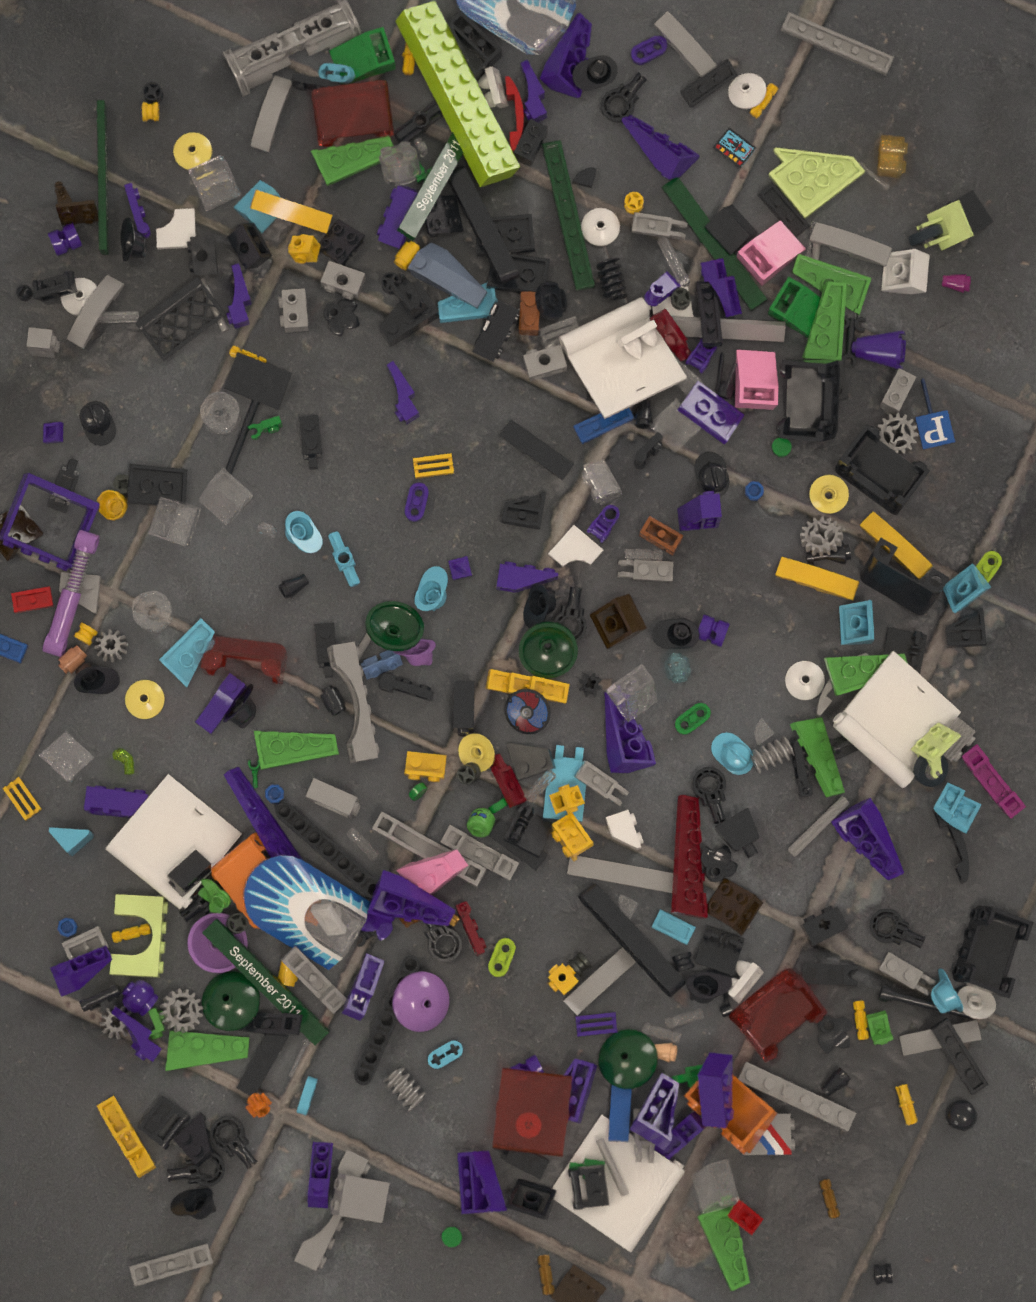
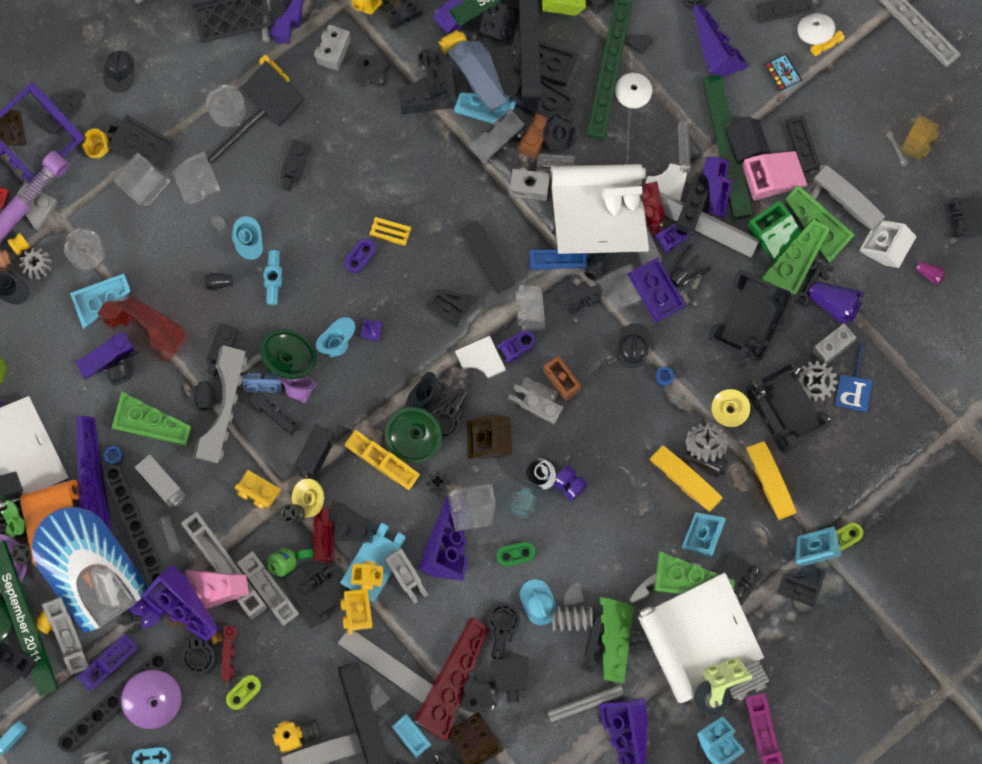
camera: 25 degrees right, 5 degrees down
dark purple tile [43,422,64,444] -> none
light yellow dish [125,680,165,719] -> none
green plate [248,416,283,440] -> none
green hand [248,760,261,788] -> none
light grey brick [321,261,366,300] -> none
dark purple slope [387,361,419,425] -> none
green tile [409,783,428,801] -> none
dark purple slope [496,562,558,593] -> none
shield [505,689,551,734] -> none
clear axle [524,770,556,802] -> none
black piece [597,258,628,301] -> none
white slope [605,810,643,850] -> none
yellow wheel [624,192,644,215] -> none
light grey hinge [631,212,687,240] -> none
piece [644,271,681,307] -> none
pearl dark grey wheel [671,288,691,311] -> none
dark purple wedge [677,491,722,531] -> none
bright pink slope [735,350,778,410] -> none
yellowish green wing [768,148,865,219] -> none
green tile [772,438,792,458] -> none
white dish [785,661,825,700] -> none
black windscreen [860,538,949,615] -> none
yellowish green plate [908,200,974,251] -> none

